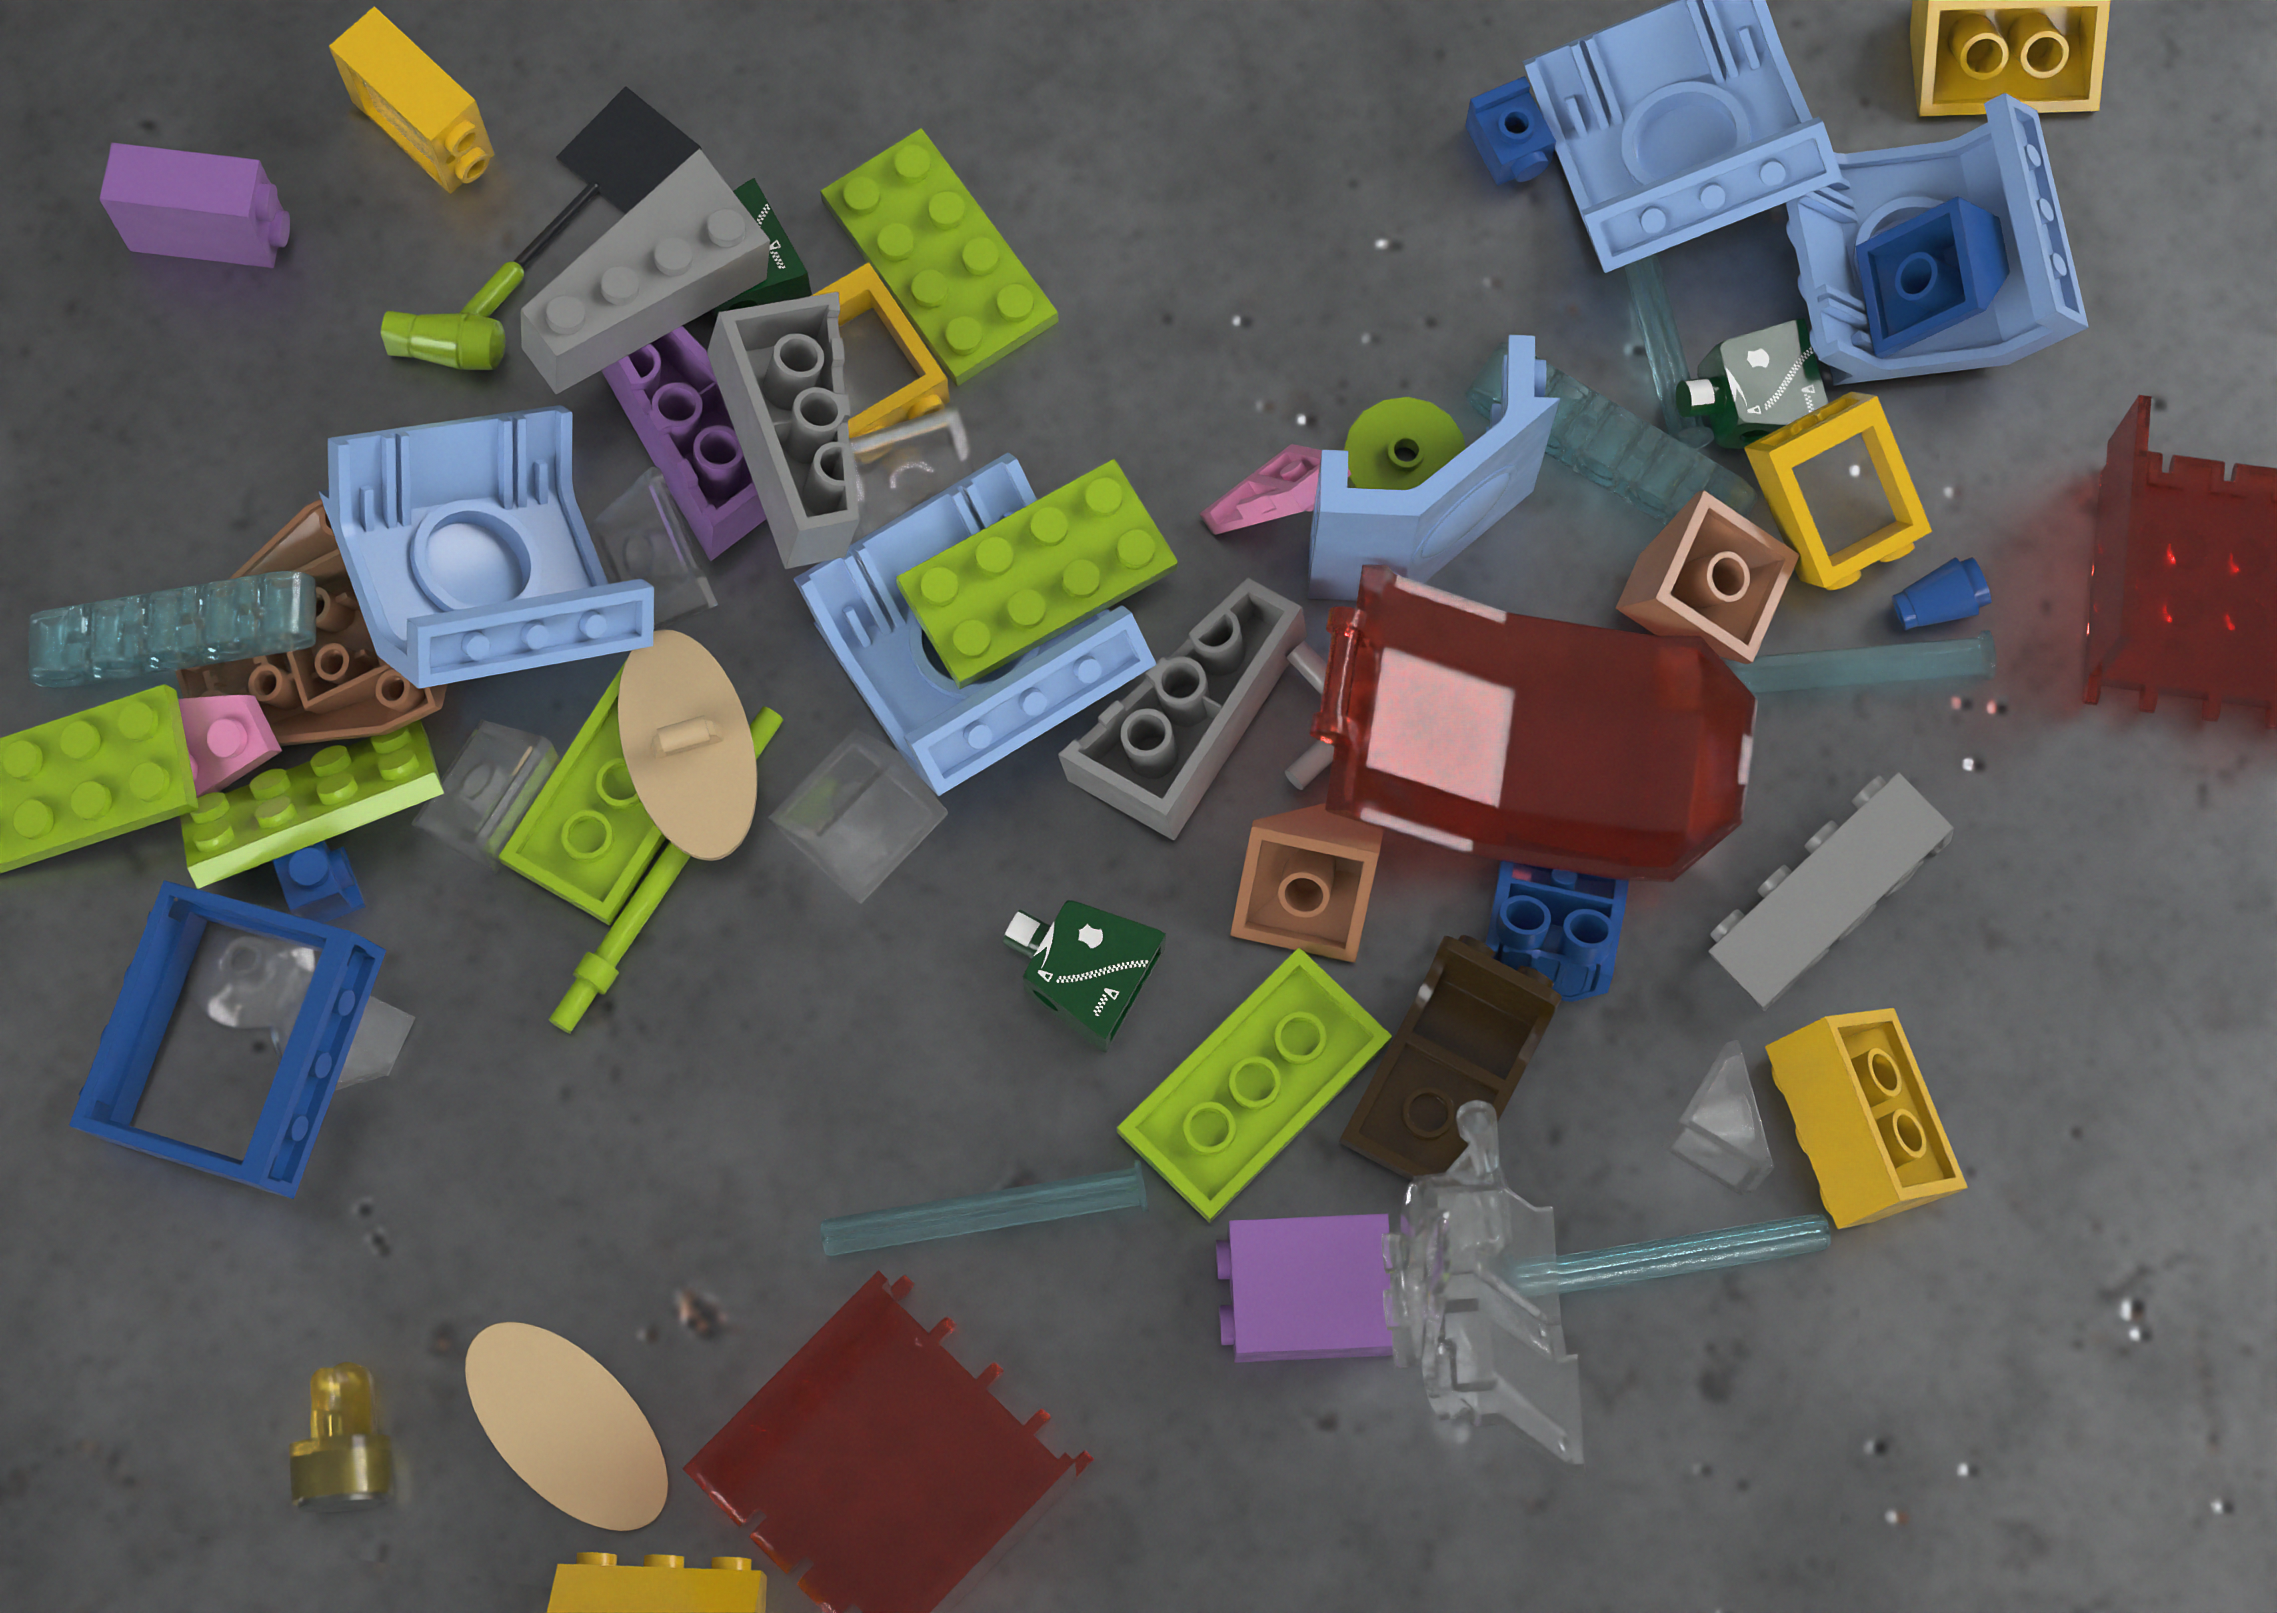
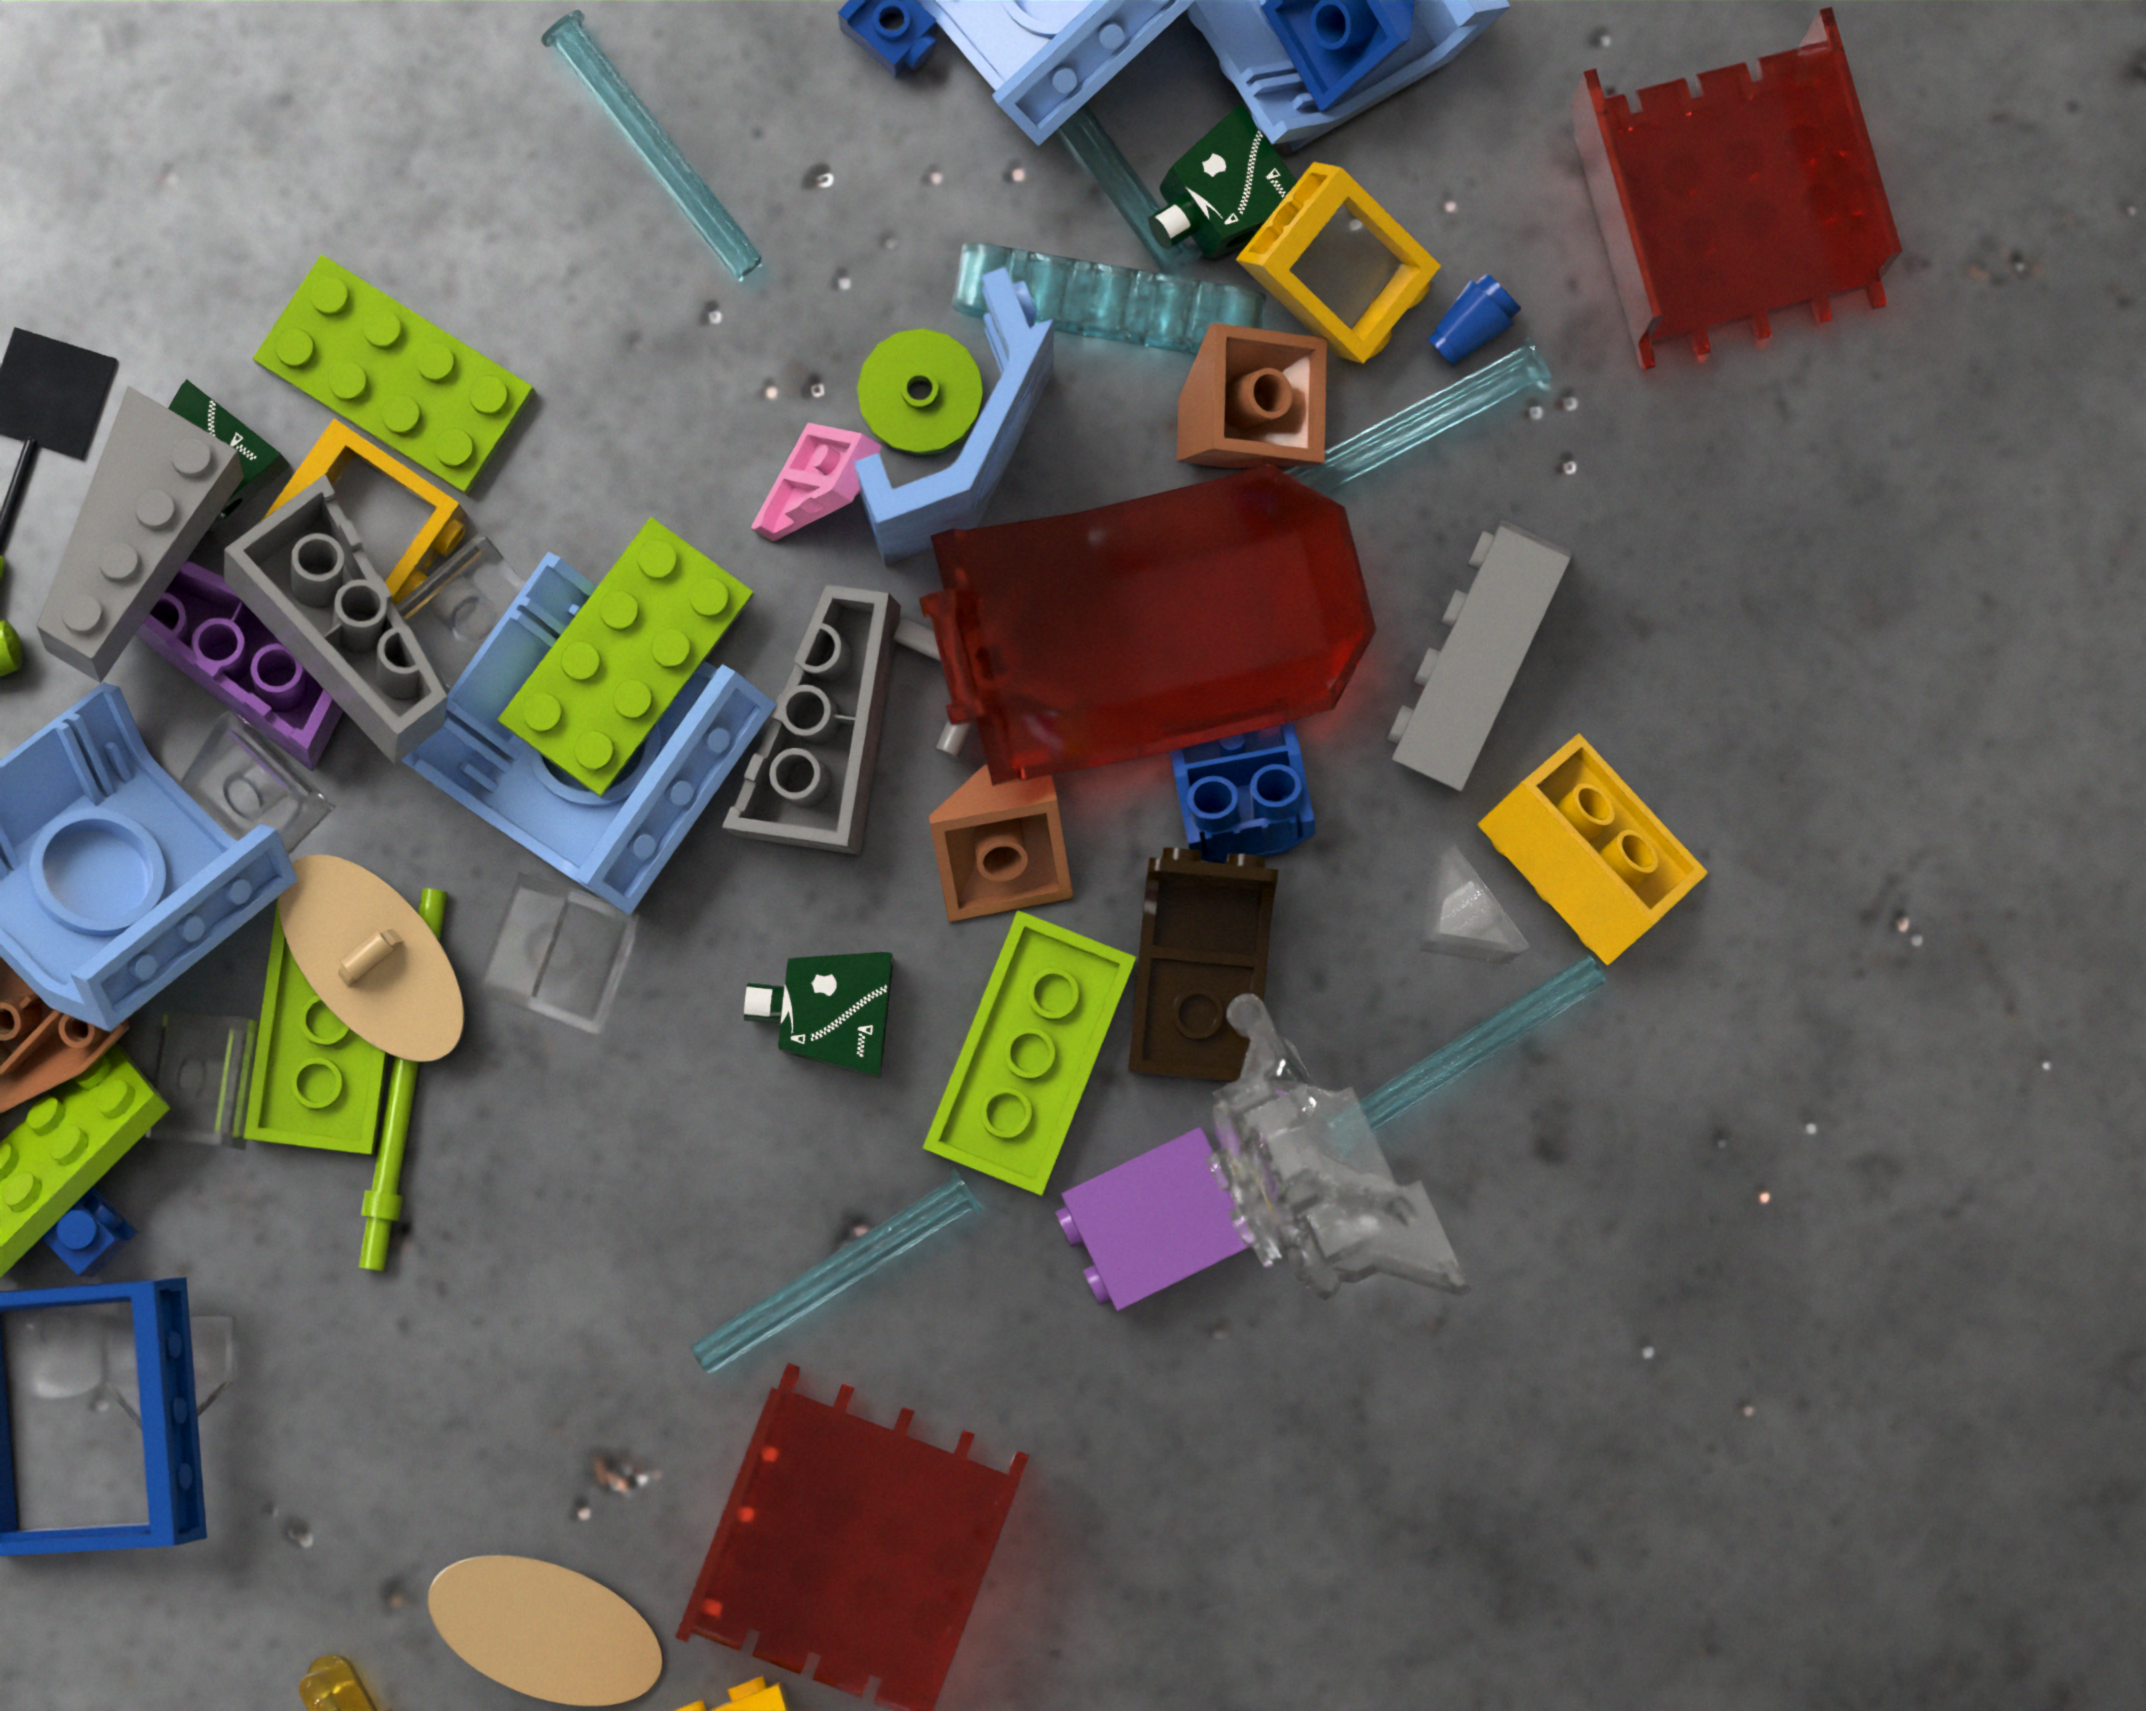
camera: 25 degrees left, 10 degrees up
none -> clear light blue axle [541,10,762,279]

